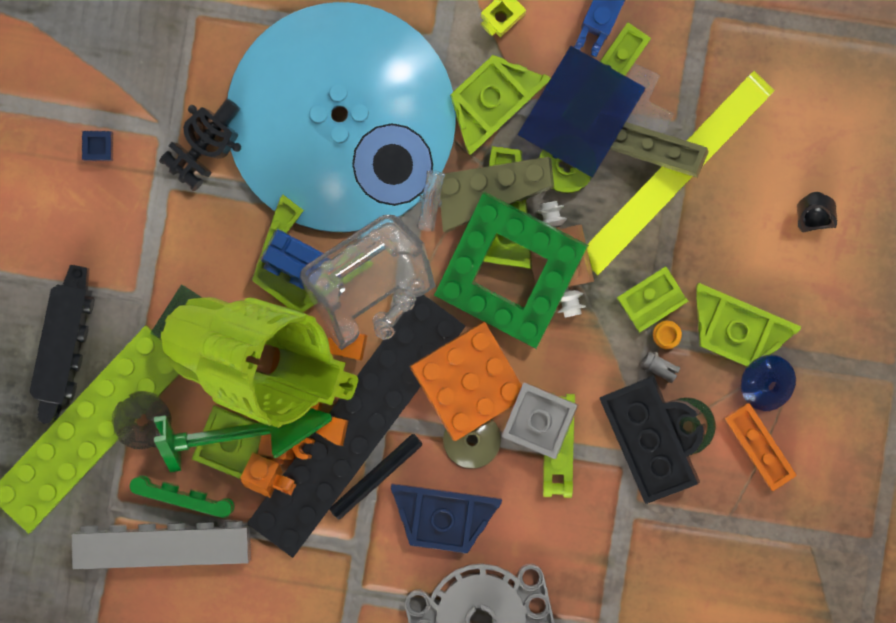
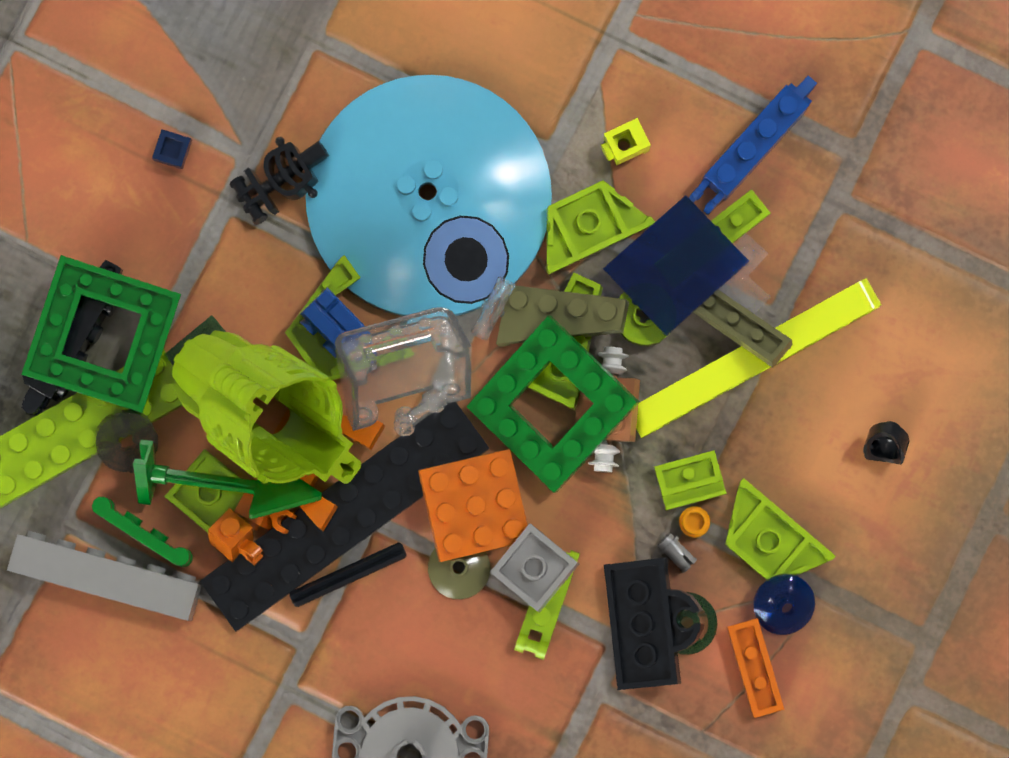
camera: 20 degrees right, 5 degrees down
dark blue wing [391,483,502,553] -> none
none -> green plate [21,255,181,413]

